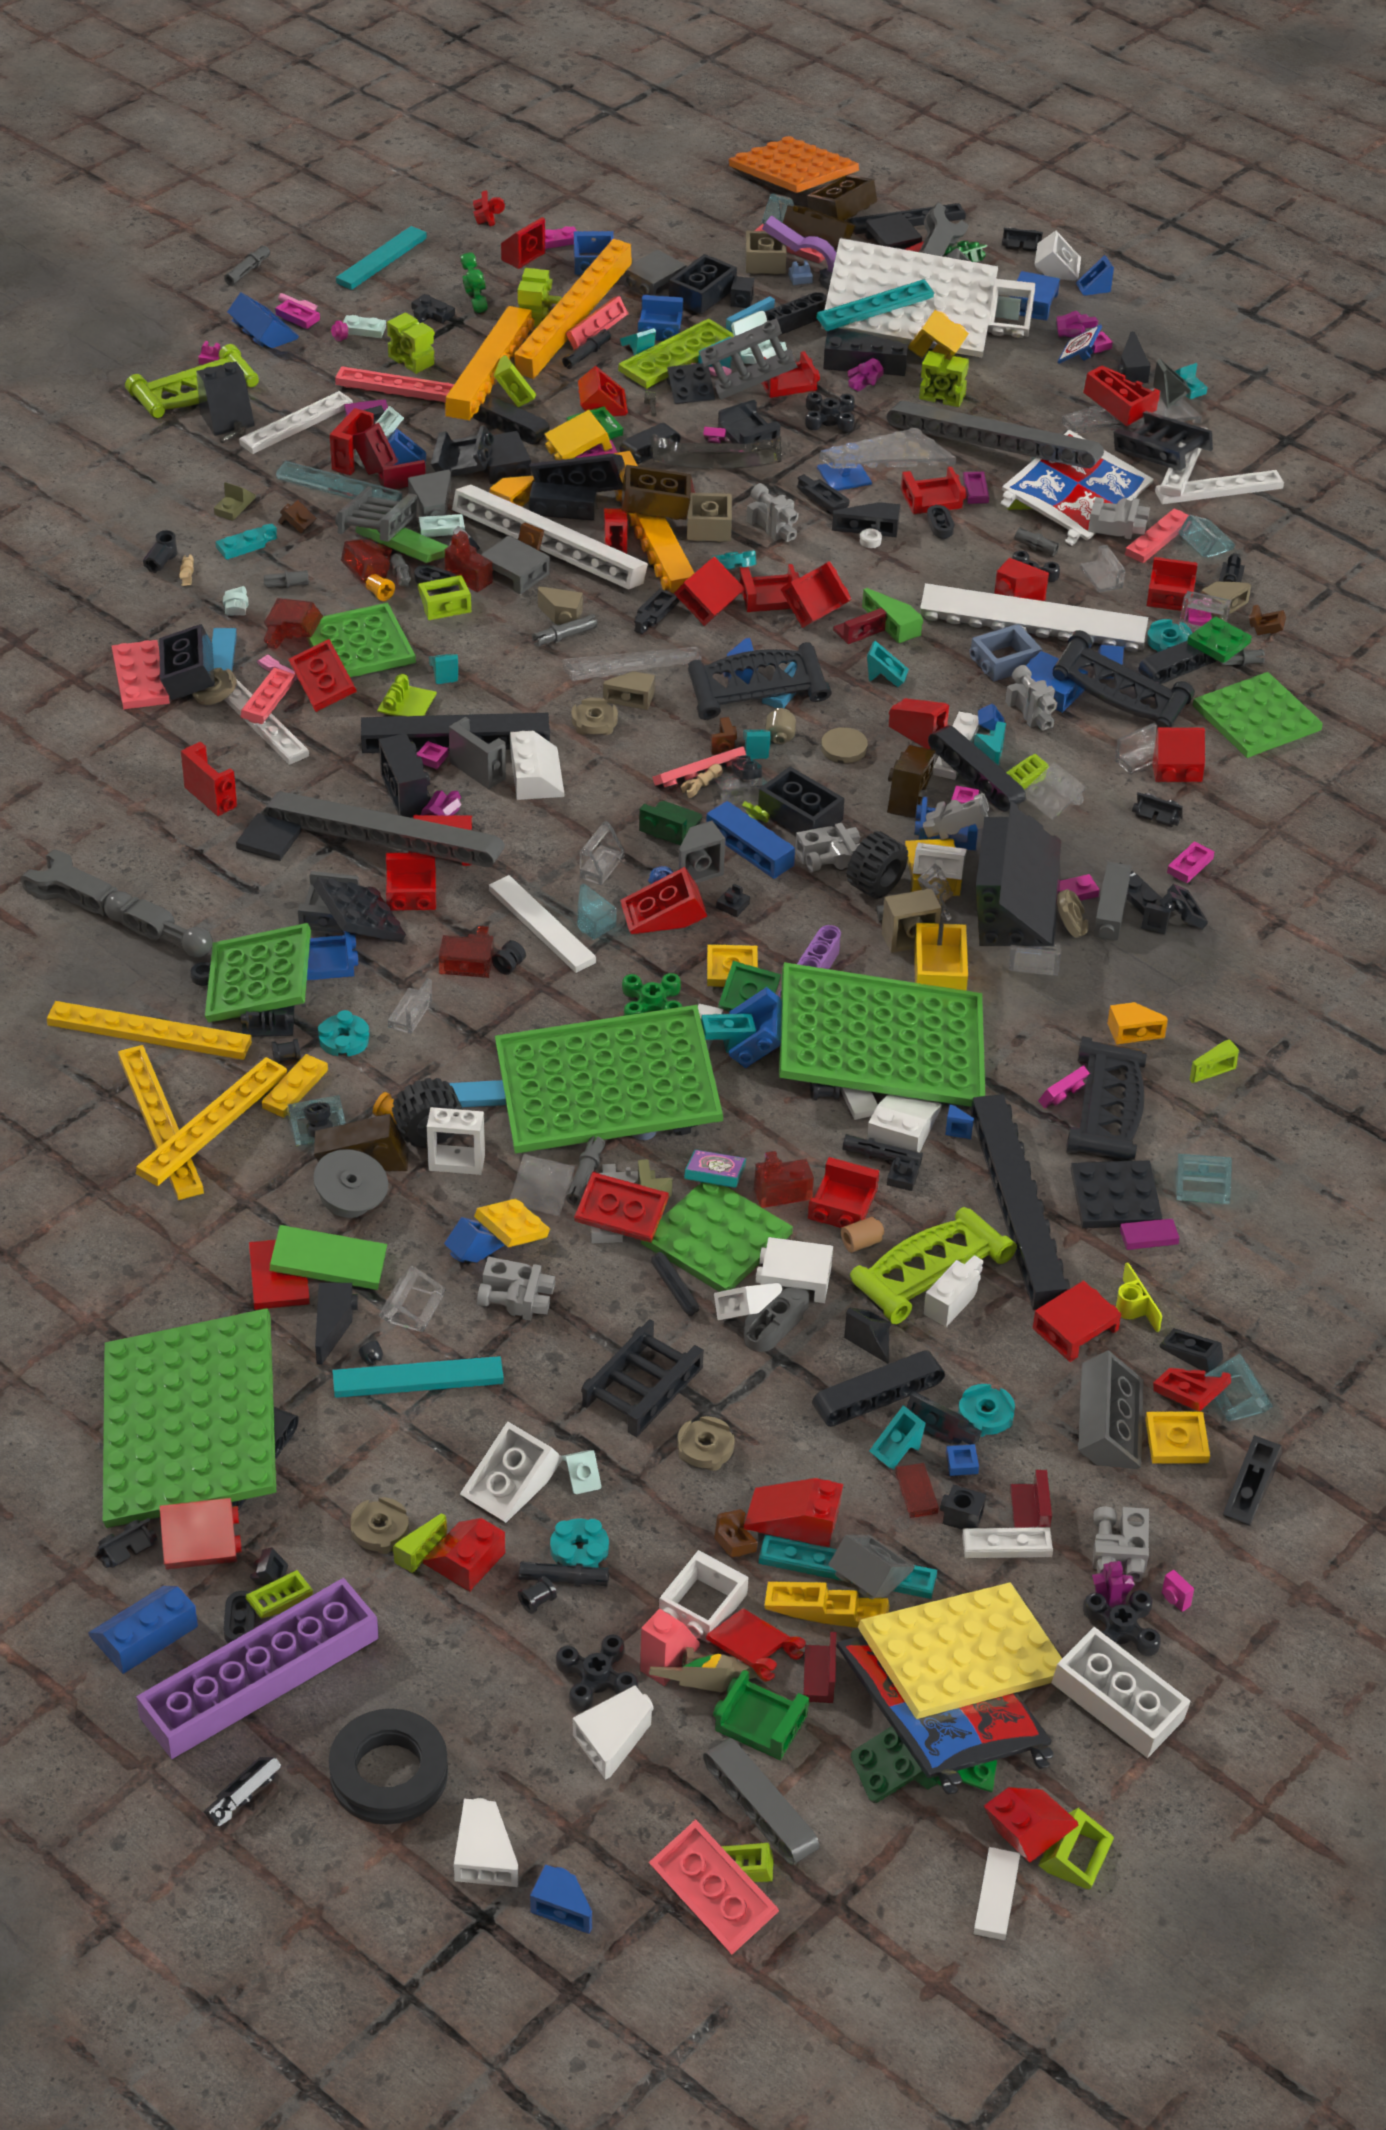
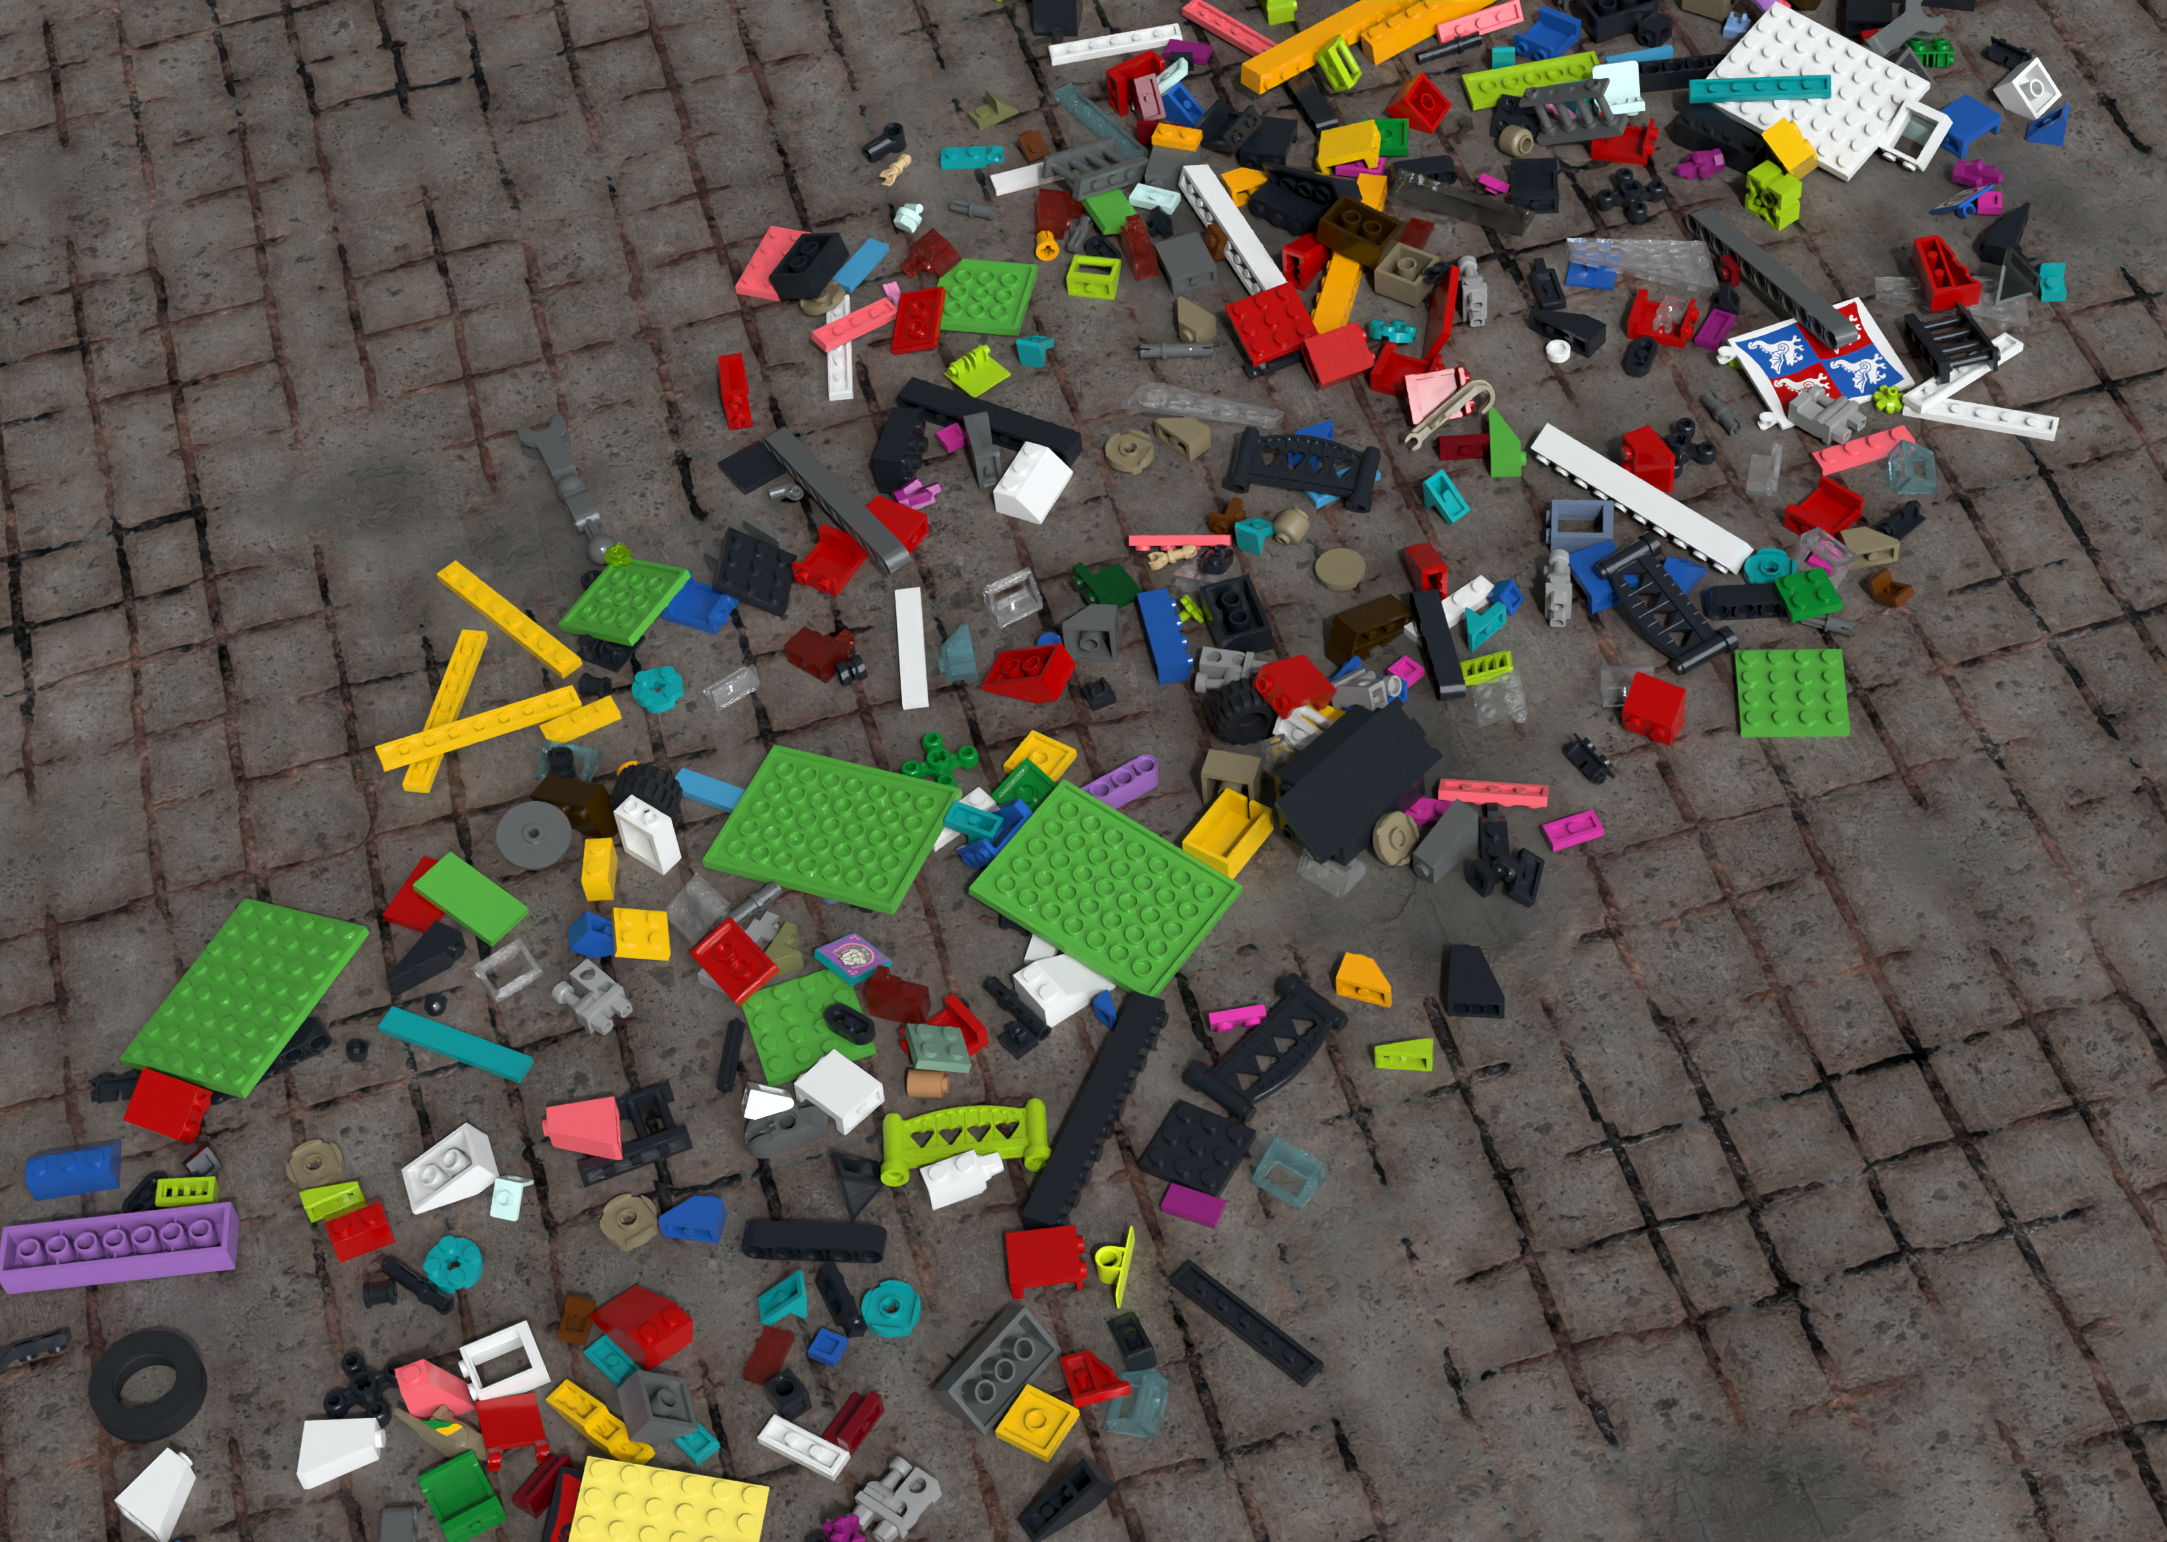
camera: 40 degrees right, 5 degrees up
none -> black hinge [346,1038,368,1063]
none -> coral slope [542,1096,623,1160]
none -> yellow brick [581,838,618,901]
none -> clear neon green plant [604,543,632,568]
none -> blue slope [658,1195,727,1244]
none -> dark grey arm [767,482,804,501]
none -> black plate [825,1004,876,1045]
none -> sand green plate [904,1023,972,1073]
none -> white tile [990,162,1081,196]
none -> light orange plate [1151,123,1203,152]
none -> black tile [1170,1260,1324,1387]
none -> red plate [1225,281,1319,367]
none -> red panel [1252,654,1337,720]
none -> dark tan piece [1401,379,1495,451]
none -> red tile [1422,265,1460,362]
none -> black pin [1423,257,1462,283]
none -> coral plate [1438,778,1549,809]
none -> black slope [1448,944,1505,1019]
none -> dark tan head [1499,125,1533,158]
none -> clear plate [1653,295,1689,334]
none -> black tile [1712,282,1740,315]
none -> dark red plate [1718,254,1741,288]
none -> lime plant [1873,385,1905,414]

